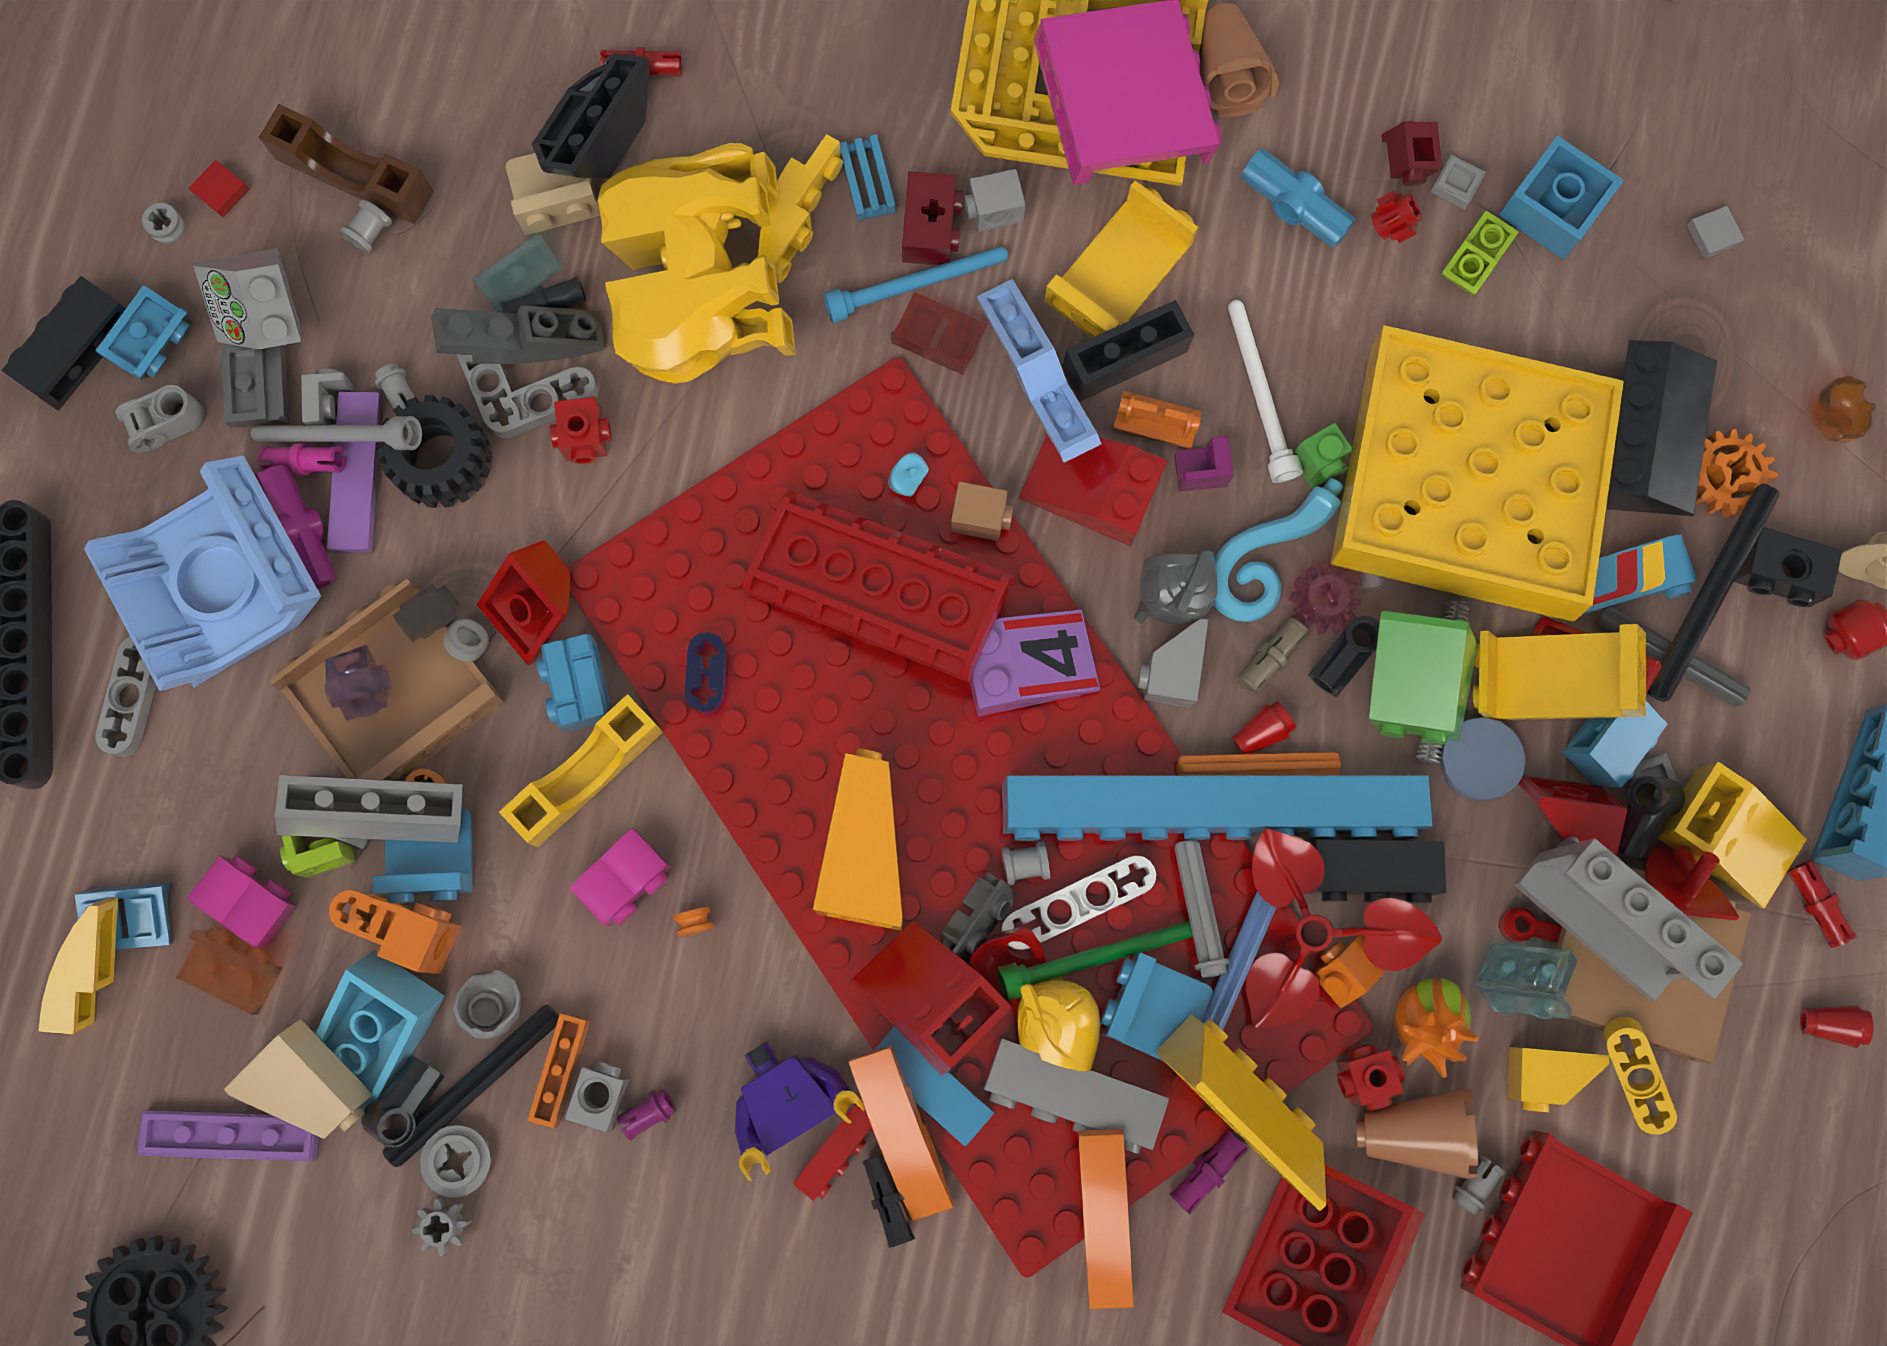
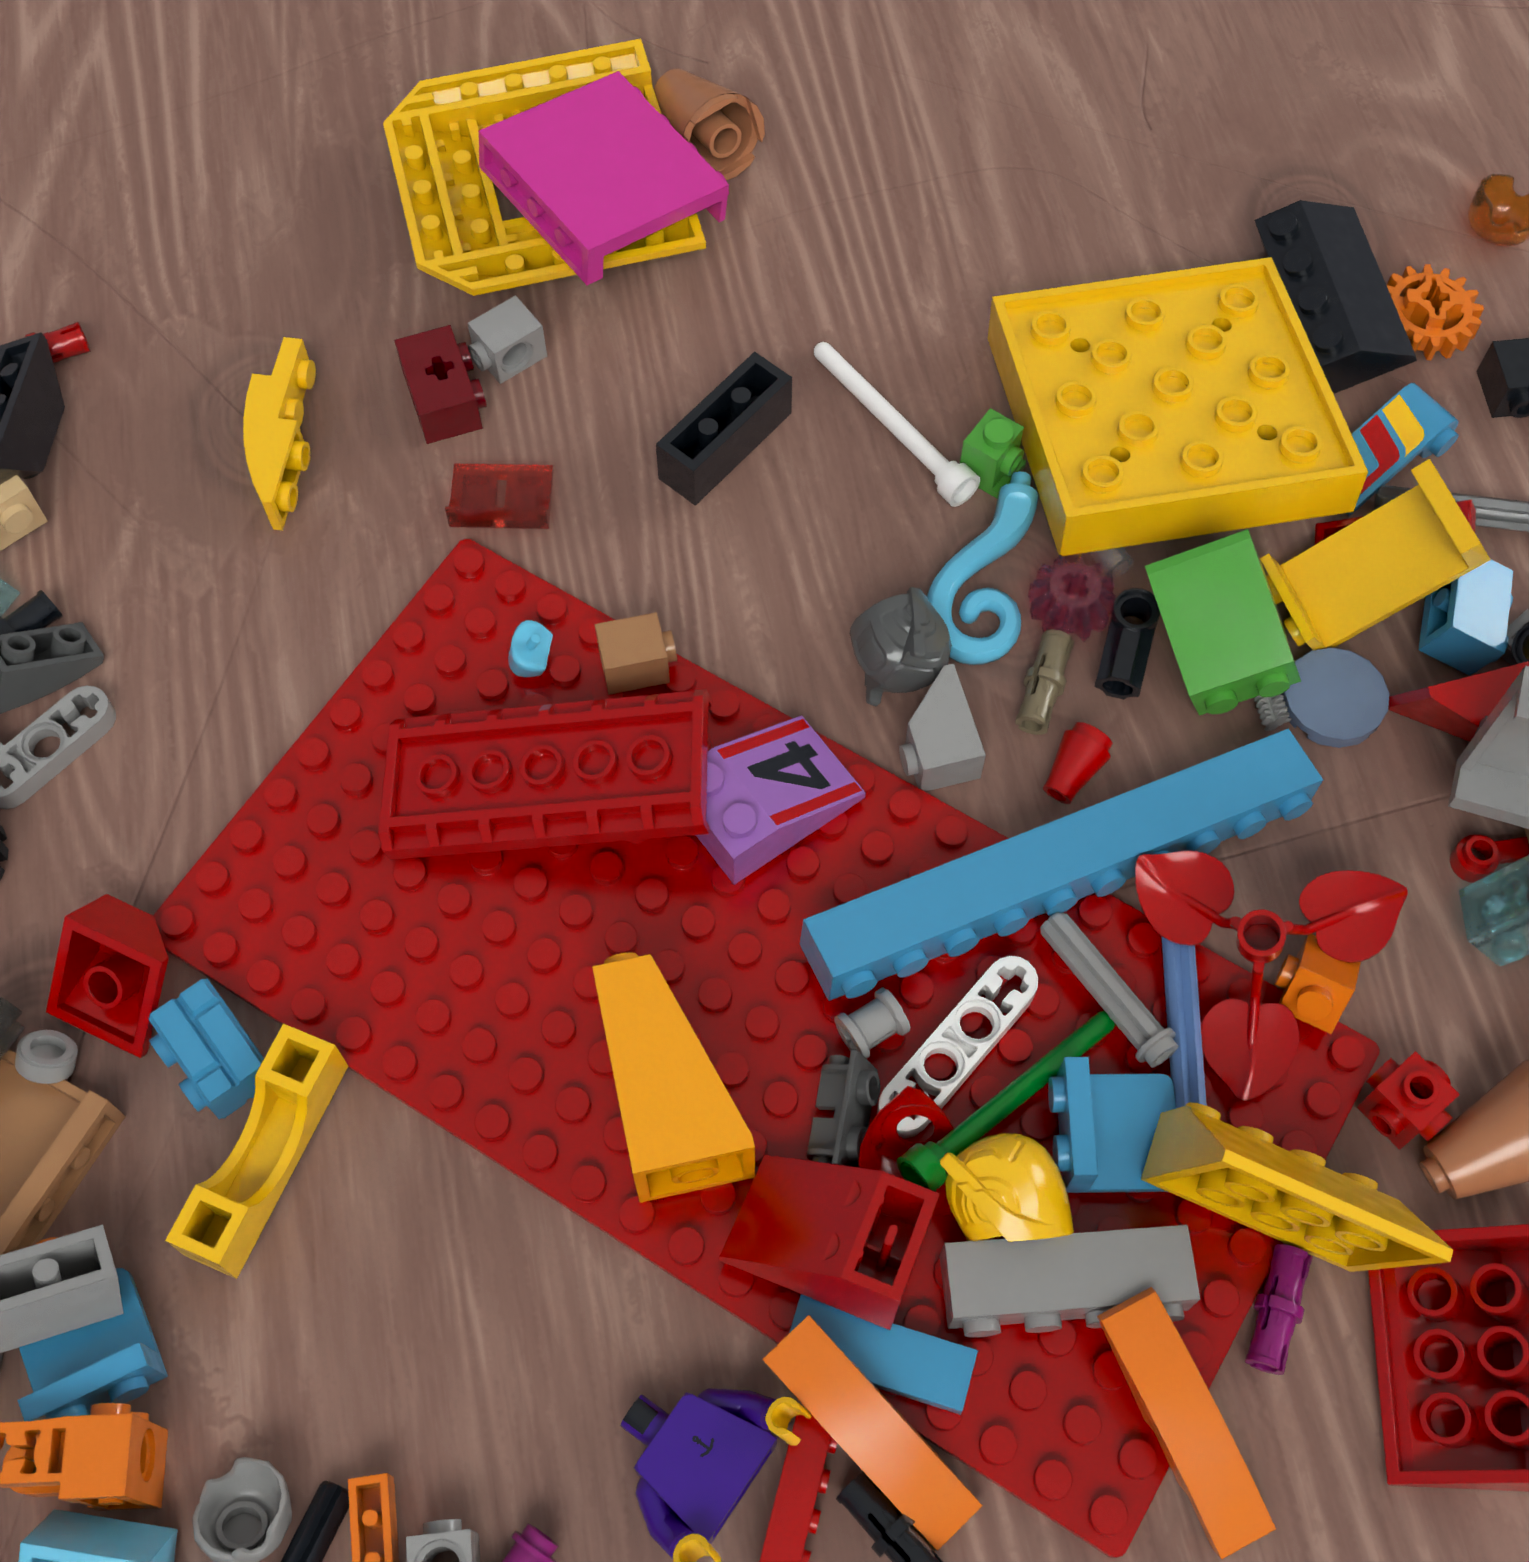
camera: 20 degrees left, 15 degrees down
red brick [550,397,612,464] -> none
dark pink brick [569,828,671,926] -> none
yellow animal [598,143,796,384] -> none
orange bush [672,907,715,938] -> none
clear blue beam [685,632,728,714] -> none
dark azure piece [823,246,1009,324] -> none
dark azure tile [840,134,896,221] -> none
light blue bracket [977,279,1101,462] -> none
red slope [1019,434,1168,546] -> none
yellow panel [1044,180,1199,338] -> none
orange hinge [1113,390,1201,449] -> none
magenta panel [1174,436,1233,492] -> none
orange axle [1176,751,1341,776] -> none
dark azure piece [1240,148,1356,249] -> none
black brick [1309,839,1446,903] -> none
red gear [1371,190,1422,243] -> none
dark red brick [1381,121,1442,186] -> none
orange hair [1394,977,1478,1078] -> none
light grey tile [1430,154,1486,210] -> none
lime slope [1441,210,1519,296] -> none
dark azure brick [1498,135,1624,260] -> none
black axle [1647,483,1780,702] -> none
light grey tile [1687,206,1745,259] -> none

